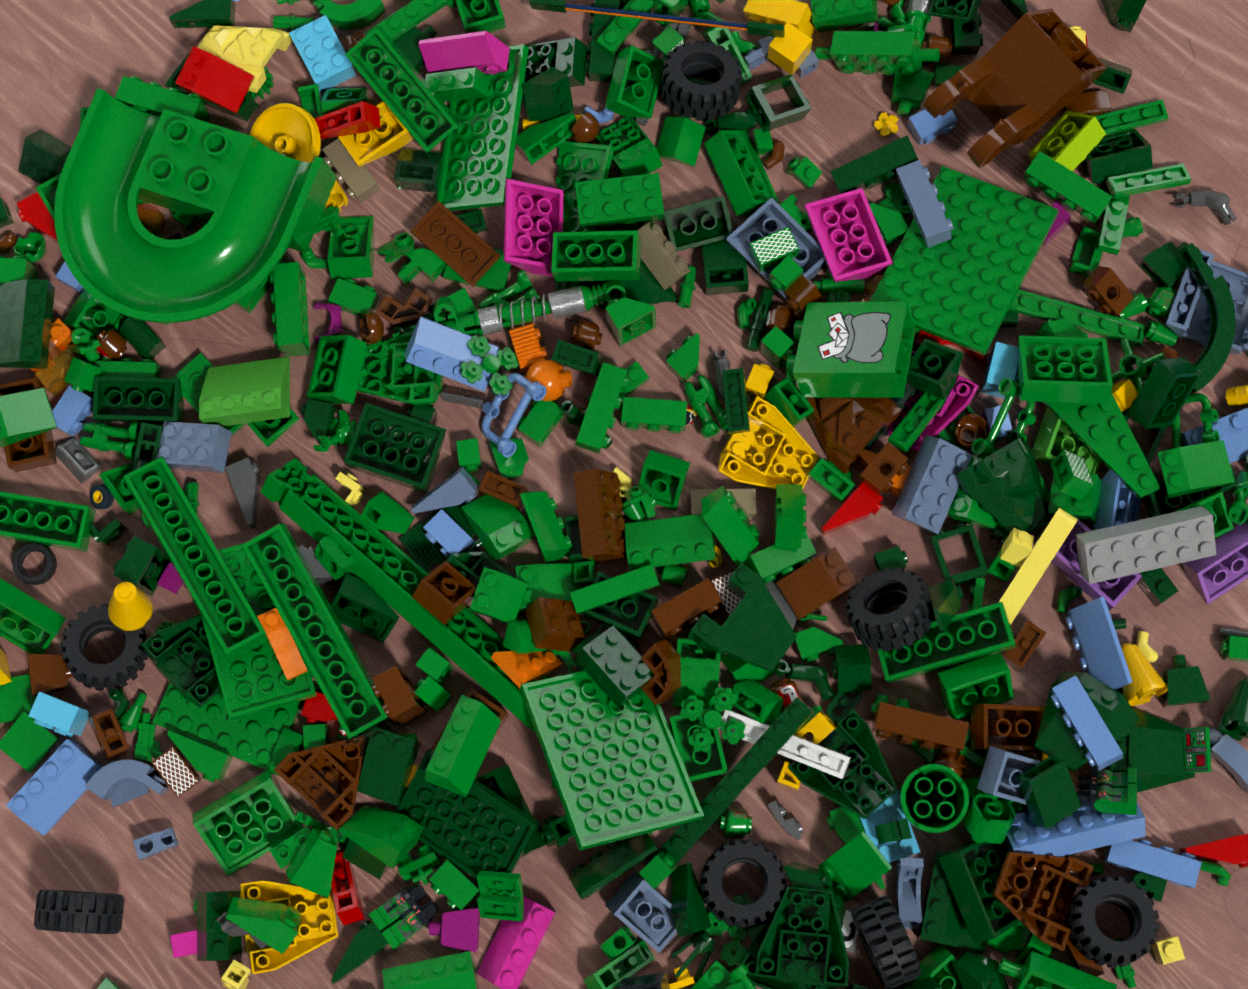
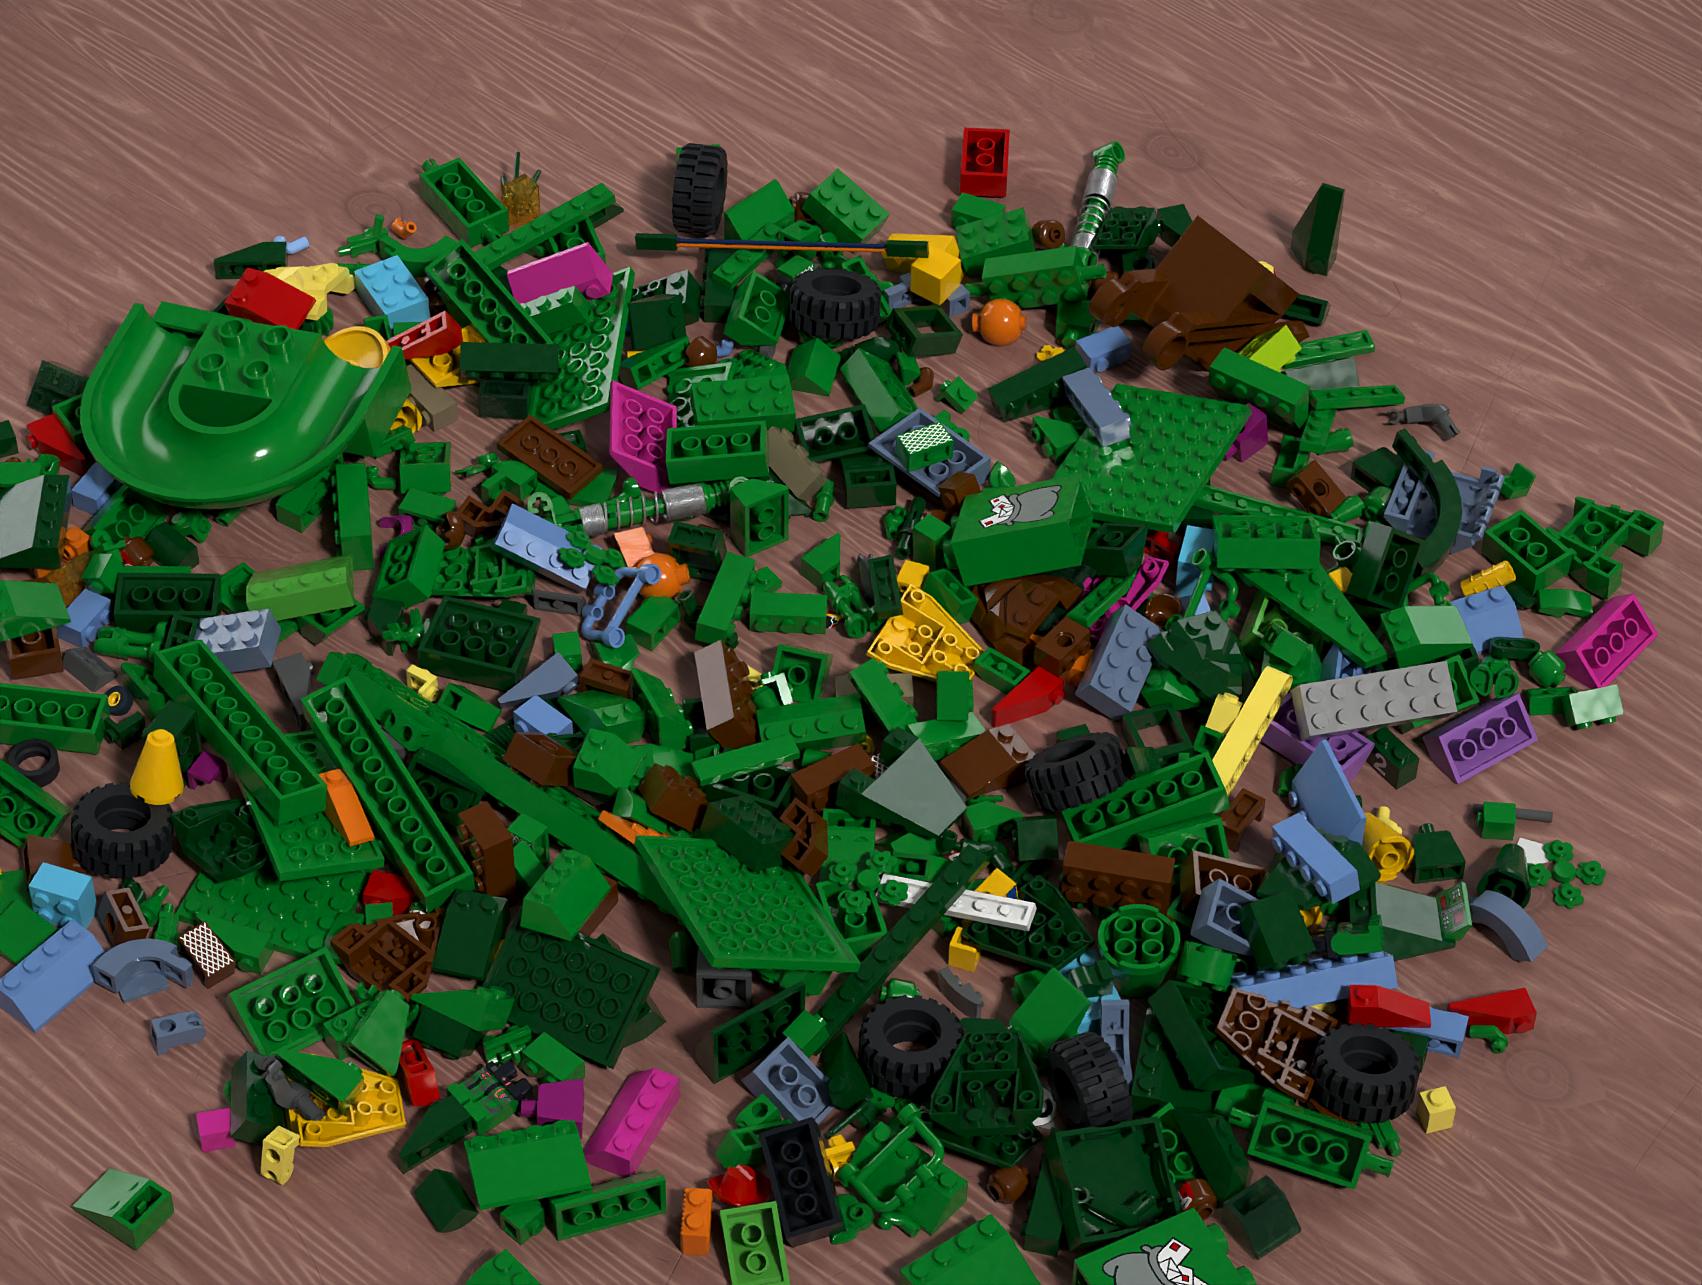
camera: 10 degrees left, 30 degrees down
black tyre [34,890,125,934] -> none
green slope [476,870,524,921] -> none
dark green brick [538,814,574,848] -> none
green brick [769,255,803,293] -> none
dark pink slope [804,188,893,282] -> none
none -> dark green brick [460,342,559,382]
none -> orange brick [972,299,1027,346]
none -> red slope [1347,985,1431,1028]

